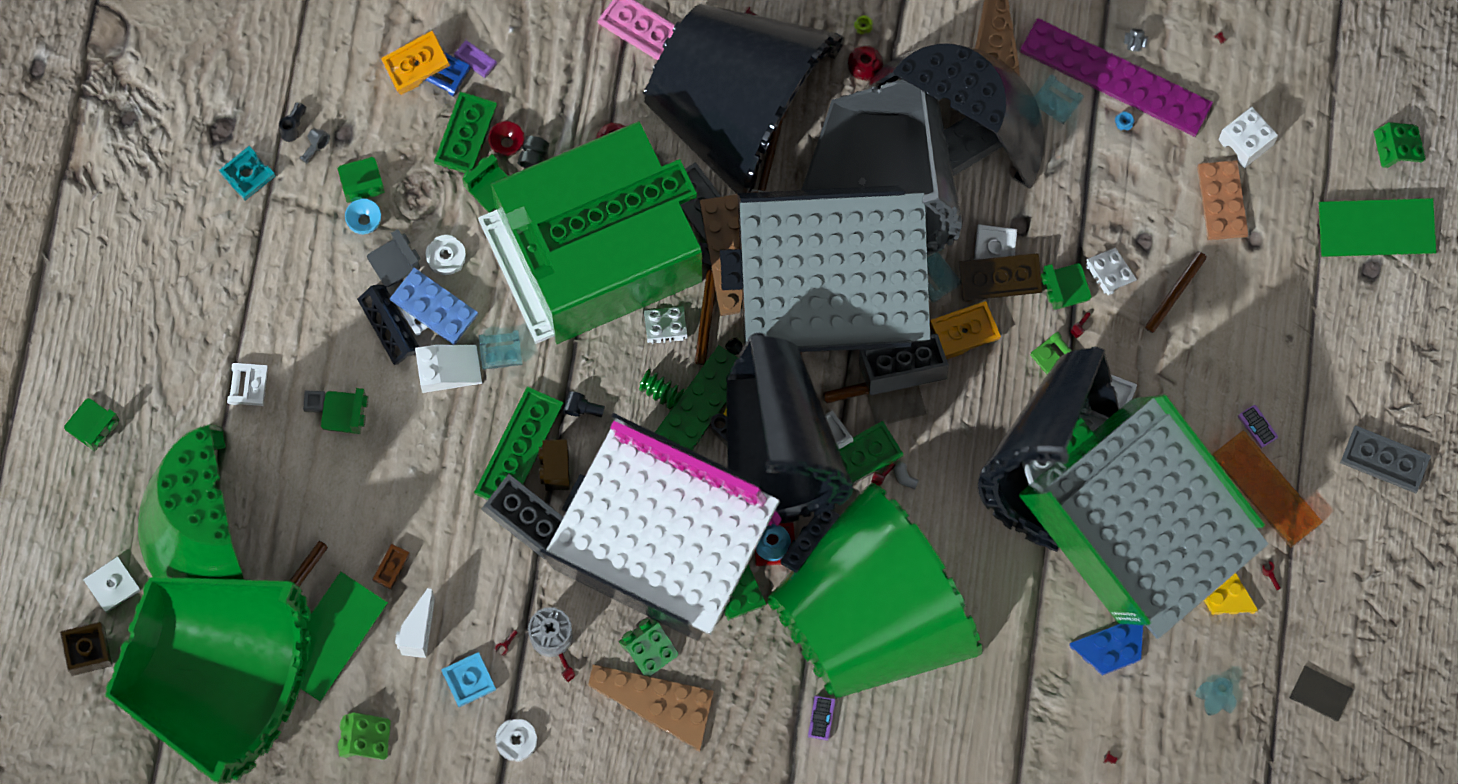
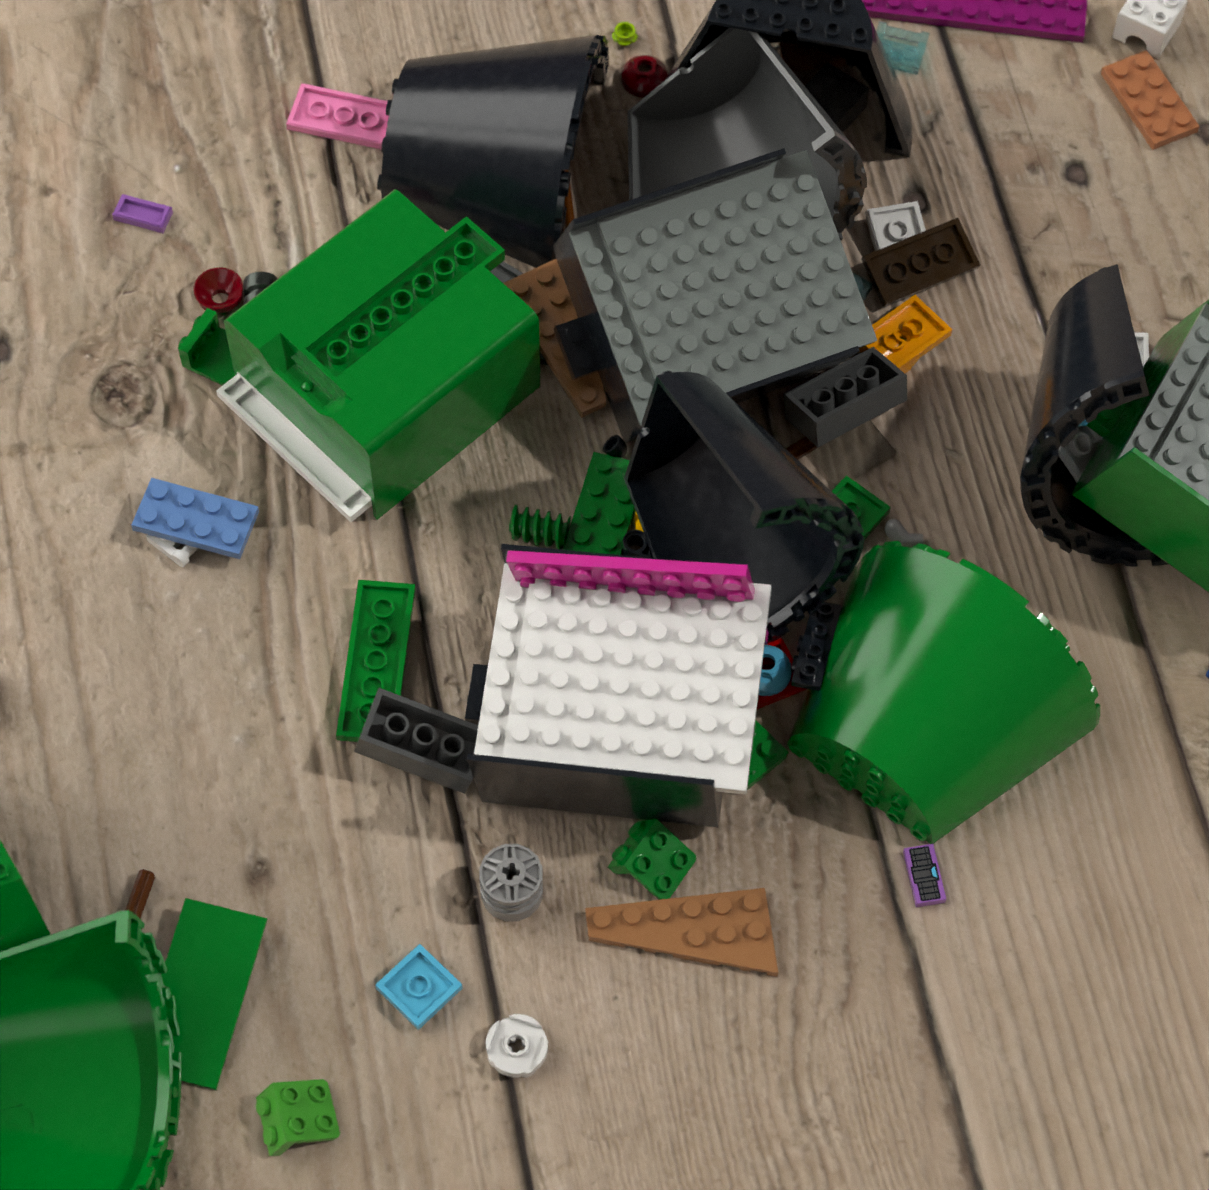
camera: 20 degrees left, 10 degrees down
dark grey tile [303,390,326,412] -> none
green bracket [321,388,369,434] -> none
green bracket [337,157,385,203] -> none
medium azure piece [345,199,381,234] -> none
black fence [357,284,419,365] -> none
dark grey bracket [367,229,420,287] -> none
reddish brown plate [372,544,410,590] -> none
light orange piece [381,31,450,95] -> none
white slope [395,588,435,658] -> none
white slope [415,345,482,393] -> none
blue plate [423,52,470,97] -> none
white plate [426,235,466,275] -> none
green plate [434,91,498,173] -> none
clear light blue plate [479,330,522,370] -> none
dark red hand [495,630,518,656] -> none
dark brown brick [539,439,570,491] -> none
dark red hand [558,653,575,682] -> none
black pin [563,391,605,418] -> none
white hinge [644,306,687,344] -> none
reddish brown axle [695,270,715,365] -> none
dark red hand [871,463,896,486] -> none
bright green plate [1030,332,1072,374] -> none
green bracket [1041,264,1091,310] -> none
dark red hand [1071,312,1091,338] -> none
white hinge [1086,248,1137,296] -> none
dark azure plate [1115,112,1134,130] -> none
reddish brown axle [1145,251,1207,333] -> none

